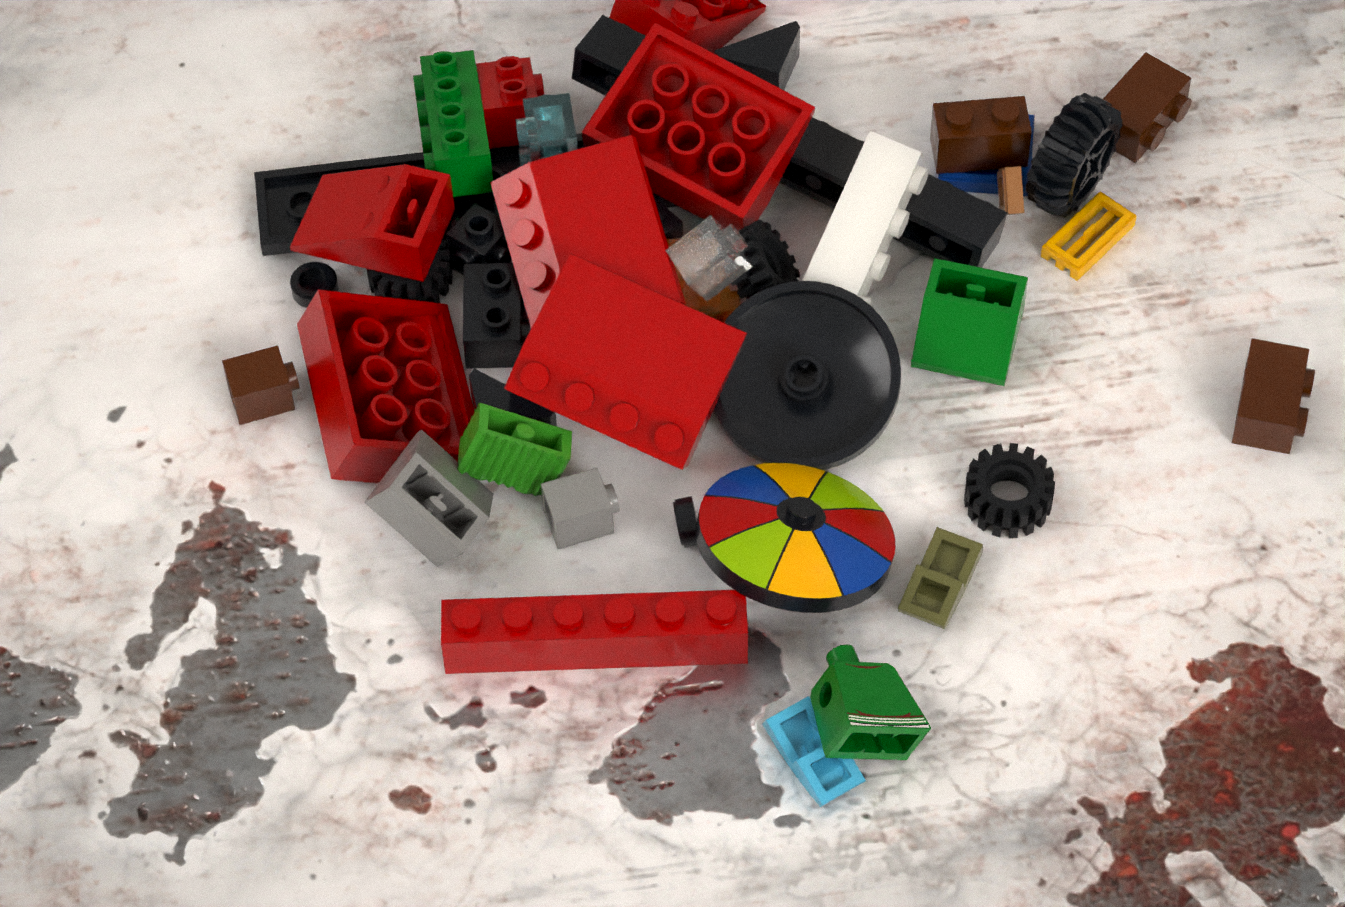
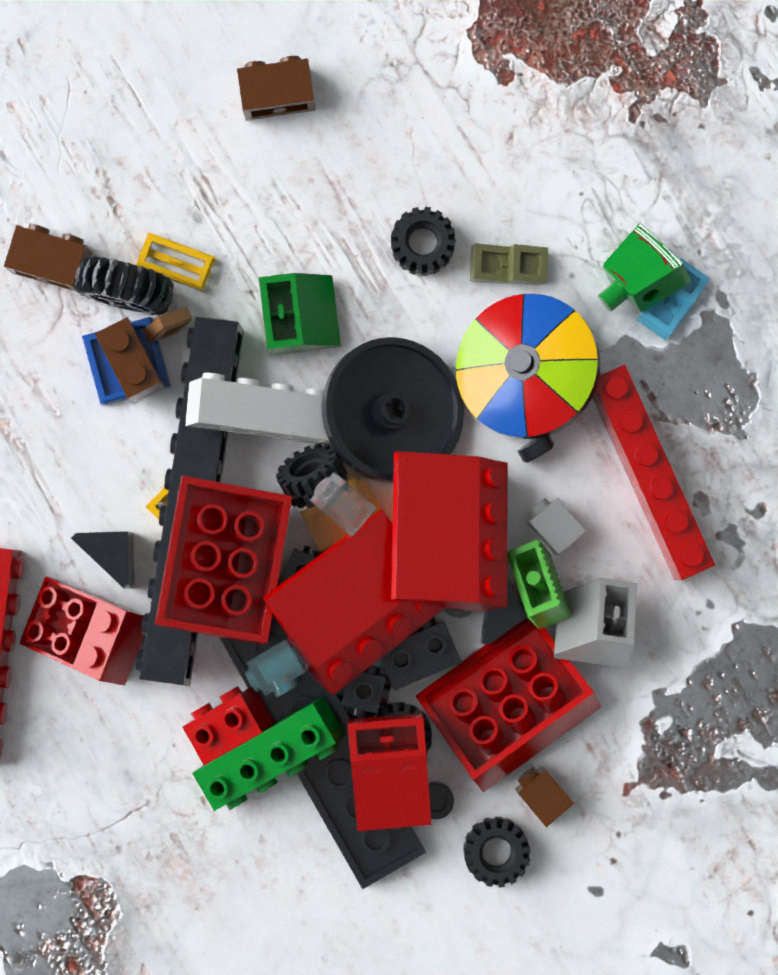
camera: 115 degrees left, 30 degrees up
none -> black tyre [463,816,531,888]

